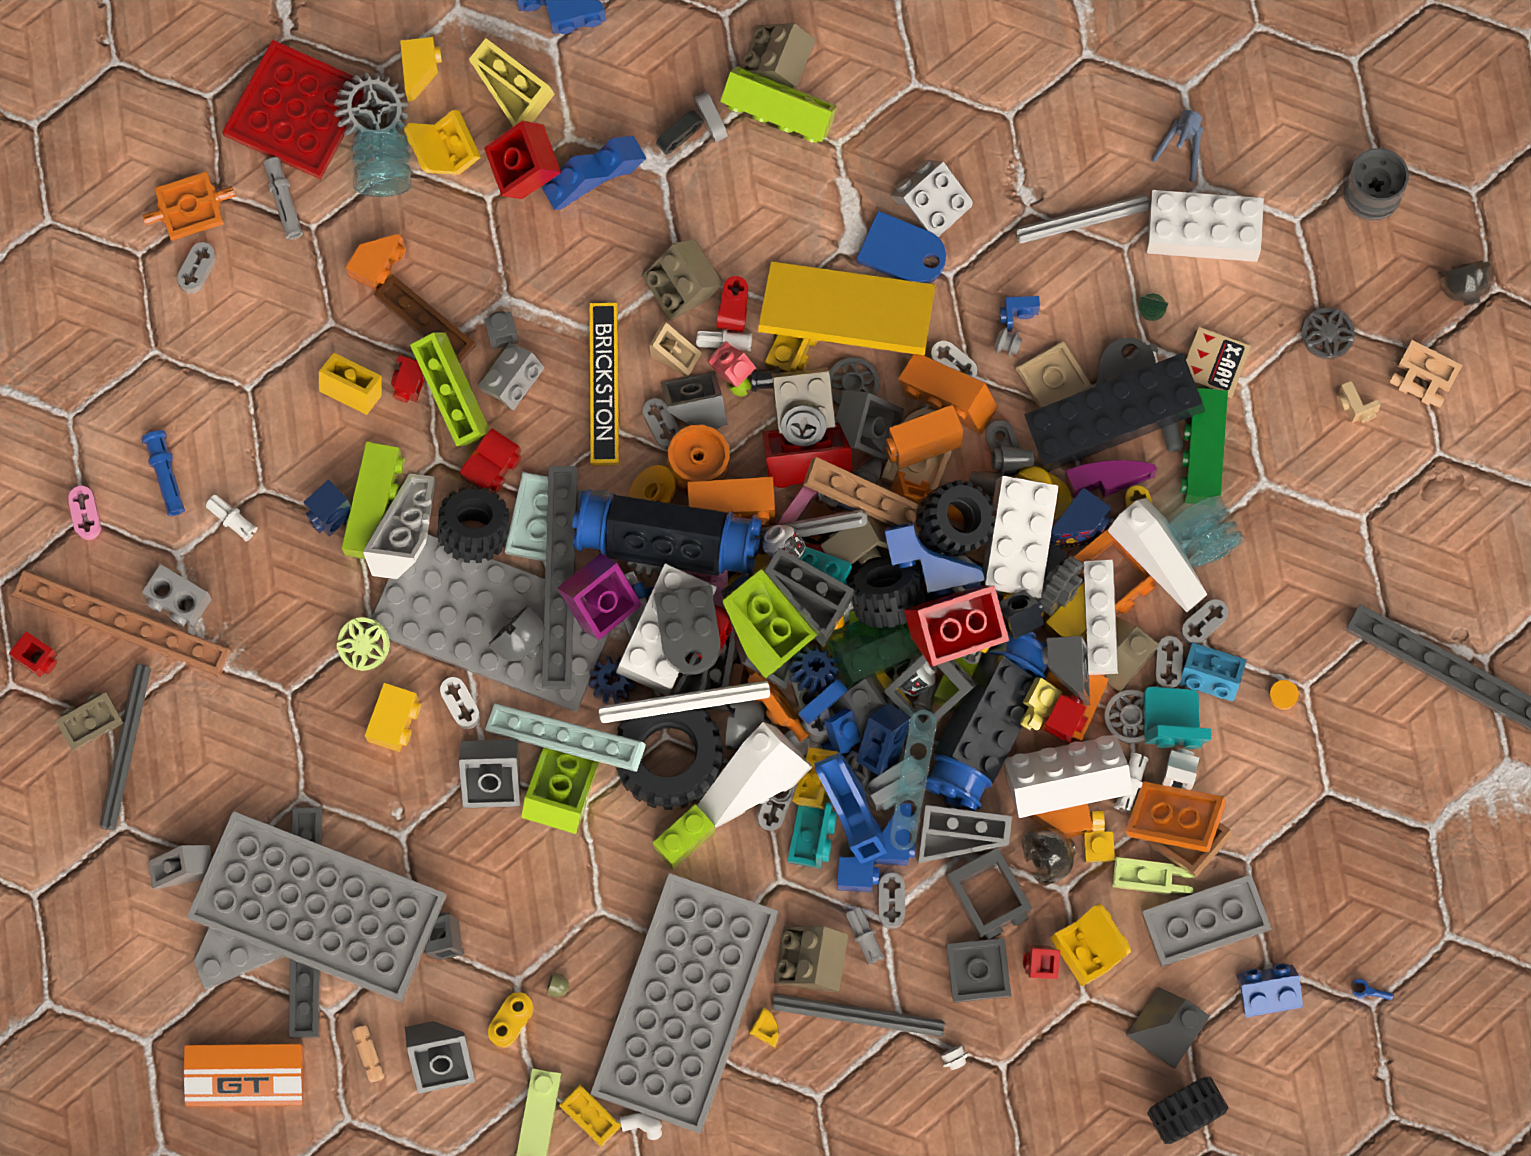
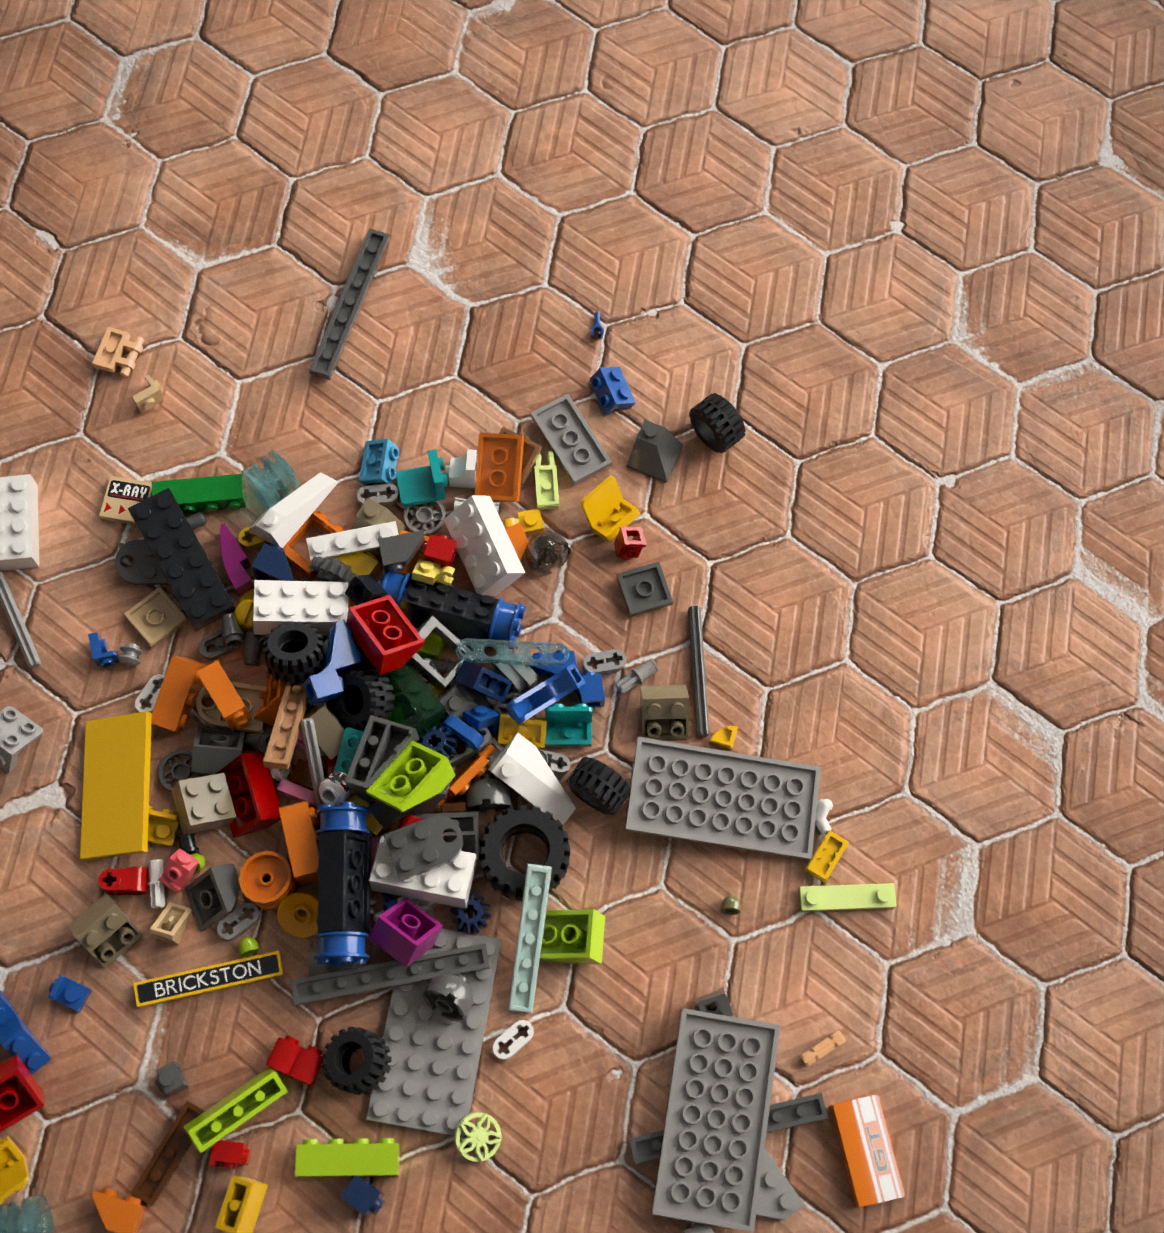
camera: 110 degrees left, 5 degrees down
white wedge [363,474,435,579] -> none
yellow brick [365,683,421,752] -> none
dark grey slope [405,1021,476,1094] -> none
dark grey slope [459,739,520,808] -> none
light grey bracket [478,343,544,410] -> none
yellow plate [488,992,534,1048] -> none
light aqua tile [505,472,578,562] -> none
white axle [599,681,770,723] -> none
lime brick [653,804,716,870] -> none
gear [781,403,826,446] -> none
blue tile [857,211,946,284] -> none
light grey wedge [918,805,1012,863] -> none
white plate [941,1045,969,1070] -> none
dark grey window [946,848,1032,940] -> none
clear green plate [1139,293,1168,321] -> none
light grey beam [1181,599,1229,645] -> none
light orange tile [1269,680,1299,710] -> none
flat silver wheel [1302,308,1355,359] -> none
clear smoke cylinder [1437,259,1494,306] -> none
none -> blue bracket [48,975,92,1013]
none -> lime hinge [239,937,260,957]
none -> black tyre [566,757,631,815]

